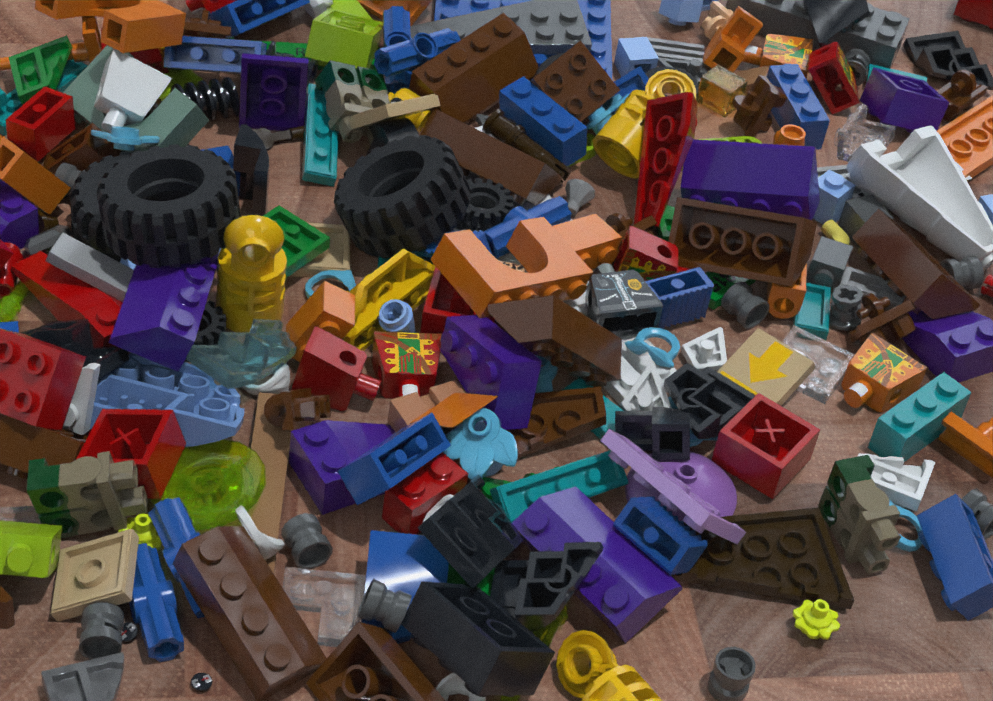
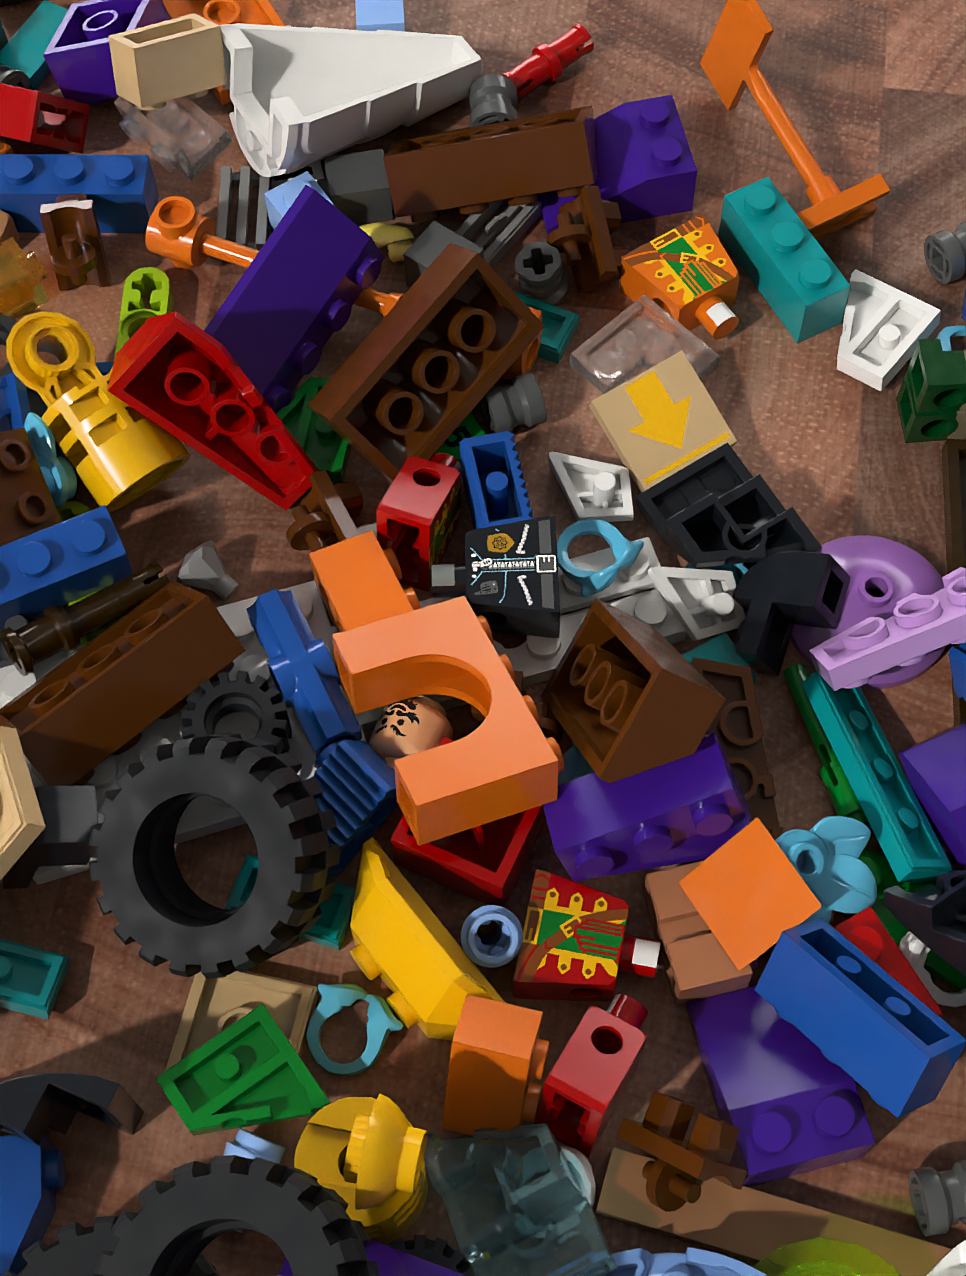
camera: 65 degrees left, 20 degrees up
red brick [711,393,820,499] -> none
none -> tan brick [108,13,227,110]

